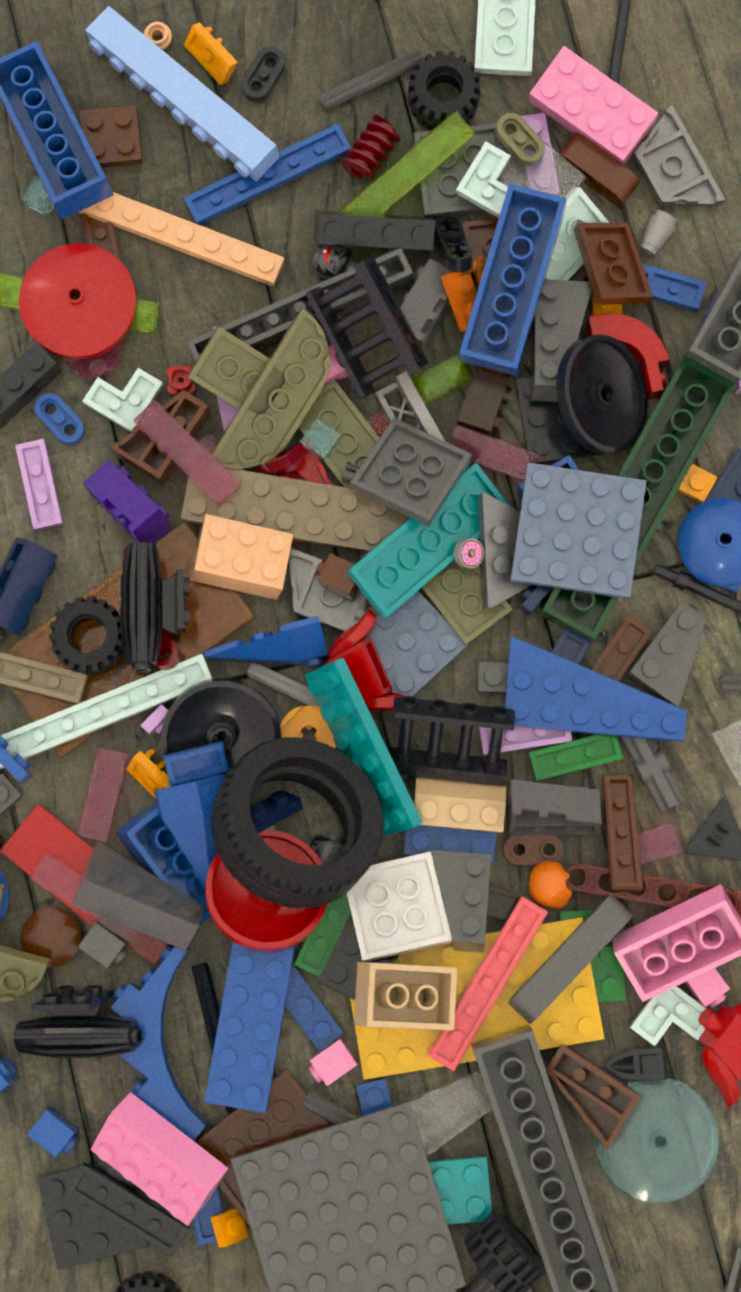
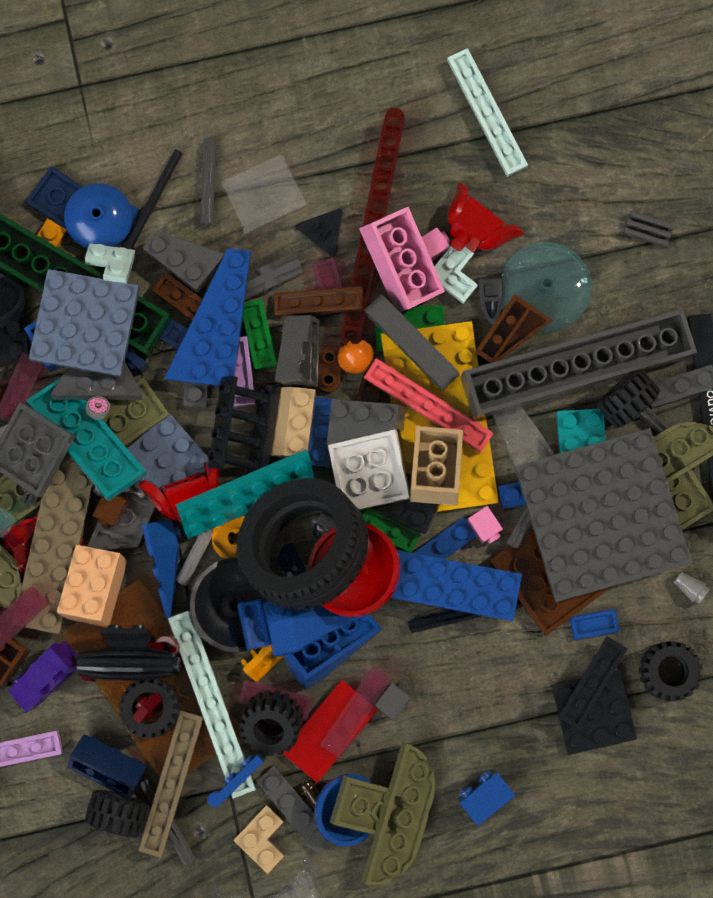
camera: 85 degrees left, 0 degrees up
black plate [13,985,143,1058] -> none
reddish brown dish [21,907,82,968] -> none
blue brick [27,1107,79,1158] -> none
dark grey wedge [72,841,204,951] -> none
bright pink brick [90,1092,229,1226] -> none
blue arch [111,944,208,1141] -> none
clear red plate [130,932,169,964] -> none
lavender plate [140,704,168,736] -> none
light orange plate [210,1207,249,1248] -> none
none -> light aqua plate [85,243,135,283]
none -> dark red plate [132,693,162,724]
none -> black tyre [240,690,303,756]

